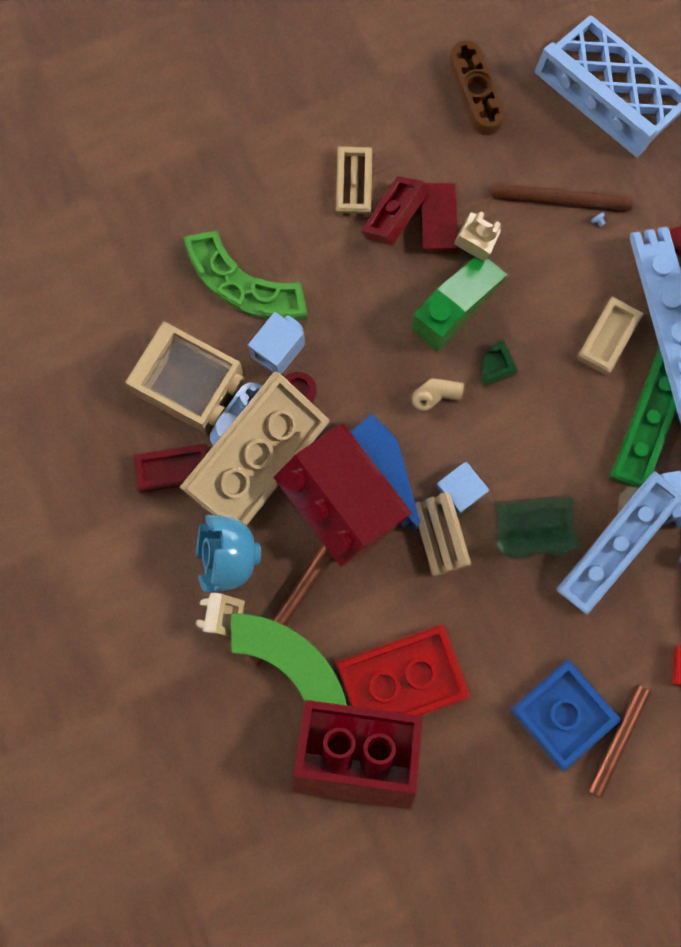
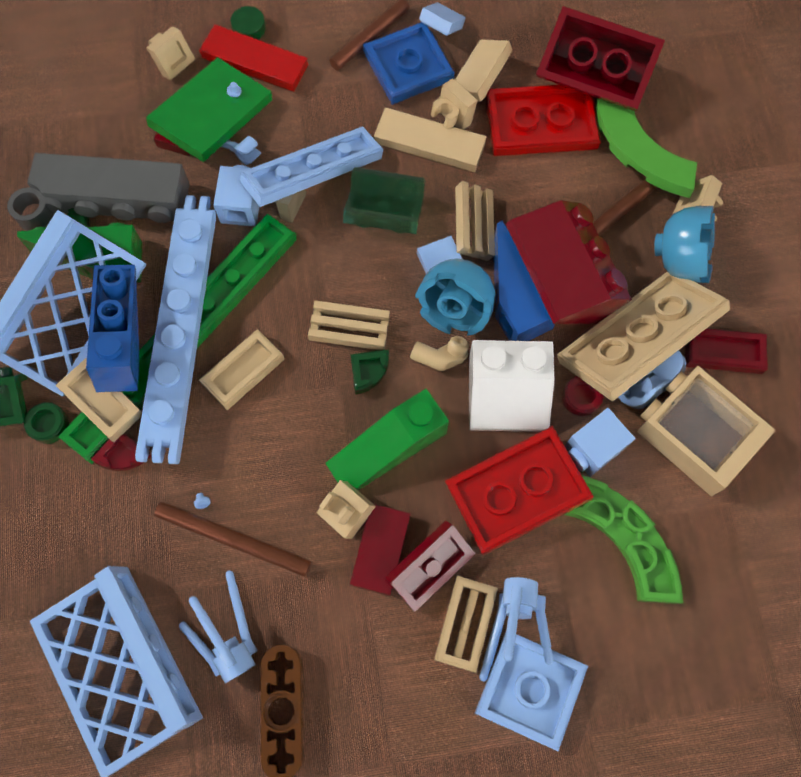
camera: 165 degrees left, 5 degrees down
none -> light blue plant [179,570,258,684]
none -> tan tile [308,300,390,350]
none -> tan tile [374,107,487,172]
none -> dark azure cylinder [415,258,495,336]
none -> light blue tile [419,2,466,36]
none -> tan tile [431,78,478,130]
none -> red tile [445,426,594,555]
none -> tan tile [455,39,513,102]
none -> white slope [469,340,554,432]
none -> light blue tile [475,632,588,751]
none -> light blue plant [480,577,553,681]

